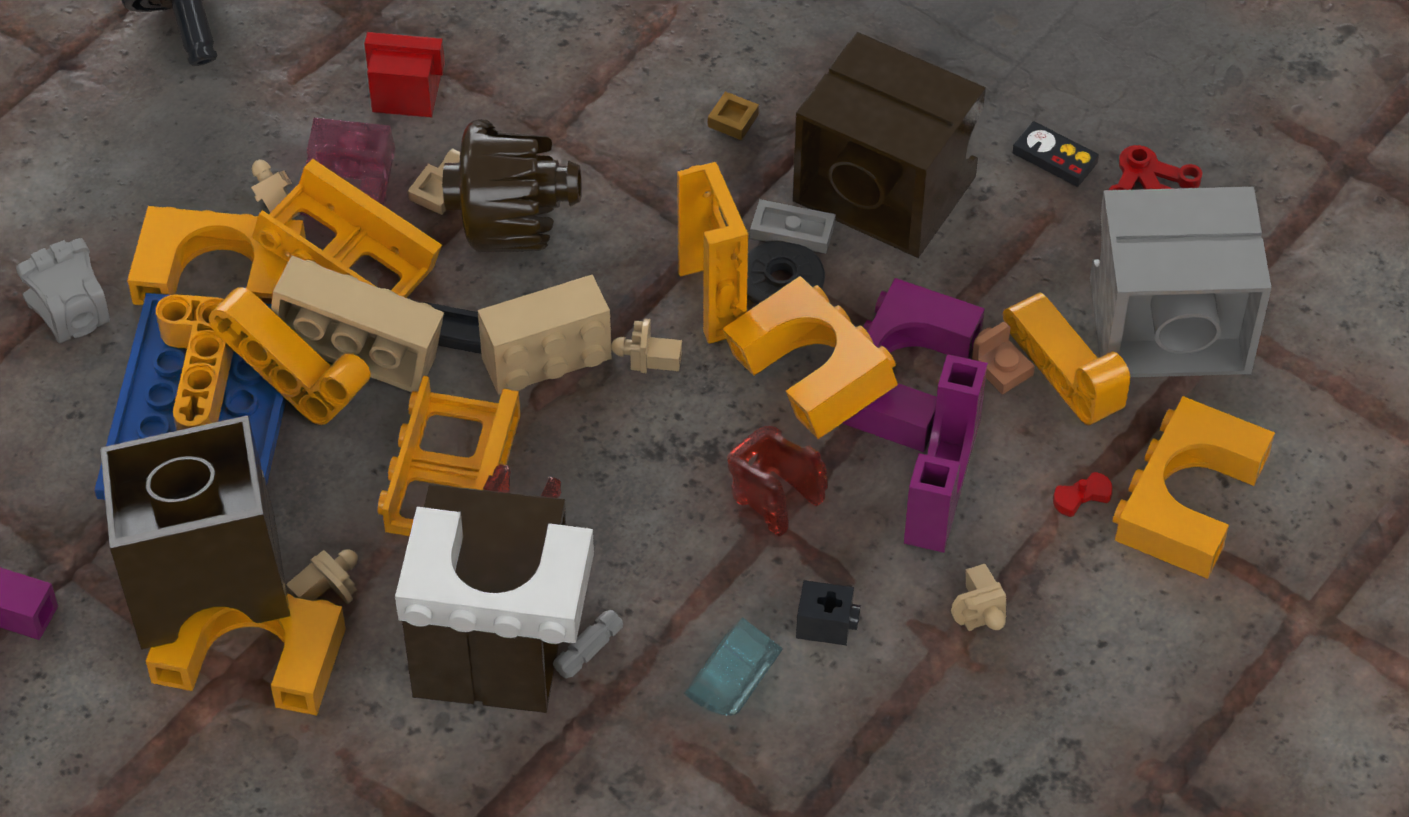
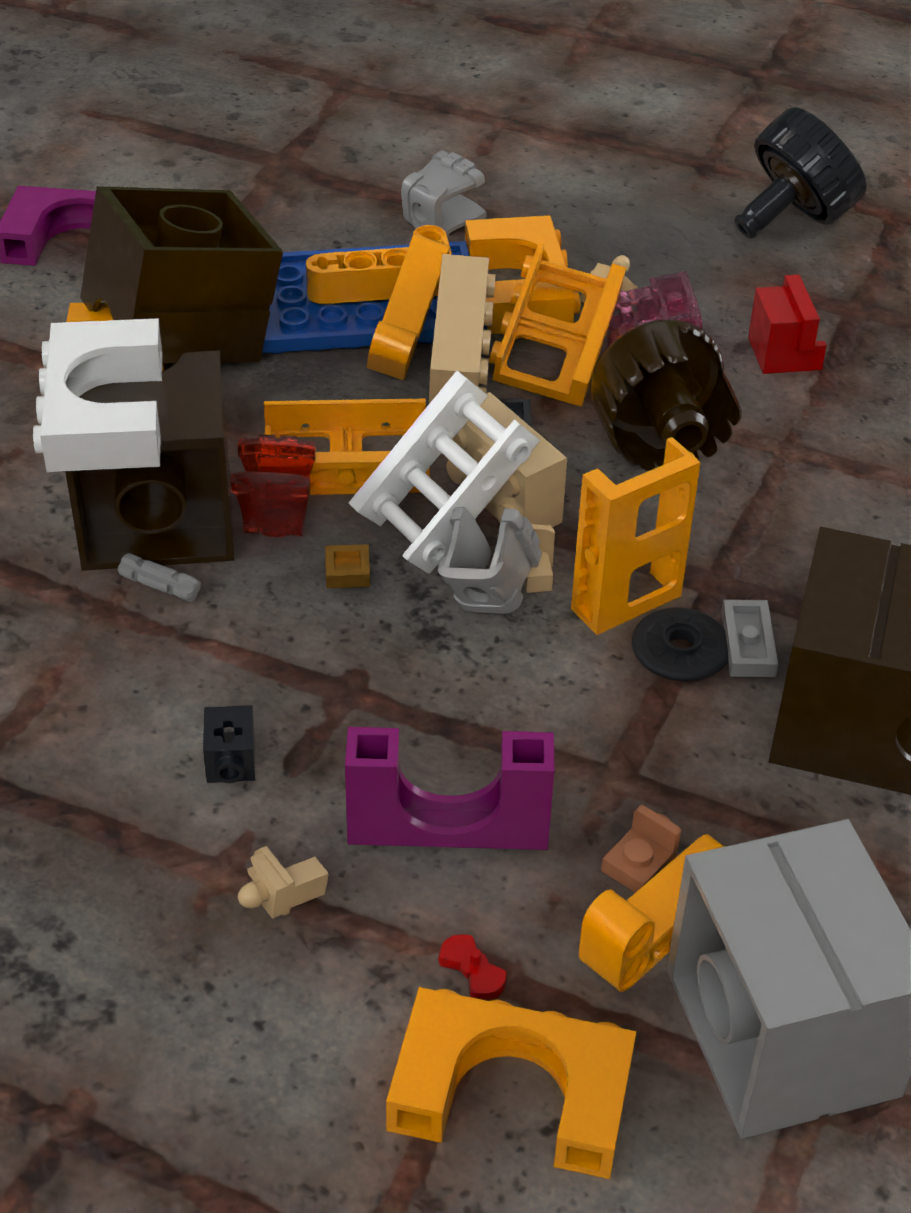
camera: 75 degrees right, 10 degrees down
clear light blue brick [684,617,783,716] -> none
light orange arch [722,276,898,439] -> none
clear red piece [727,426,828,536] -> none
magenta arch [842,278,985,452] -> none
none -> pearl gold plate [325,544,370,588]
none -> white fence [349,371,540,574]
none -> light grey piece [438,507,542,614]

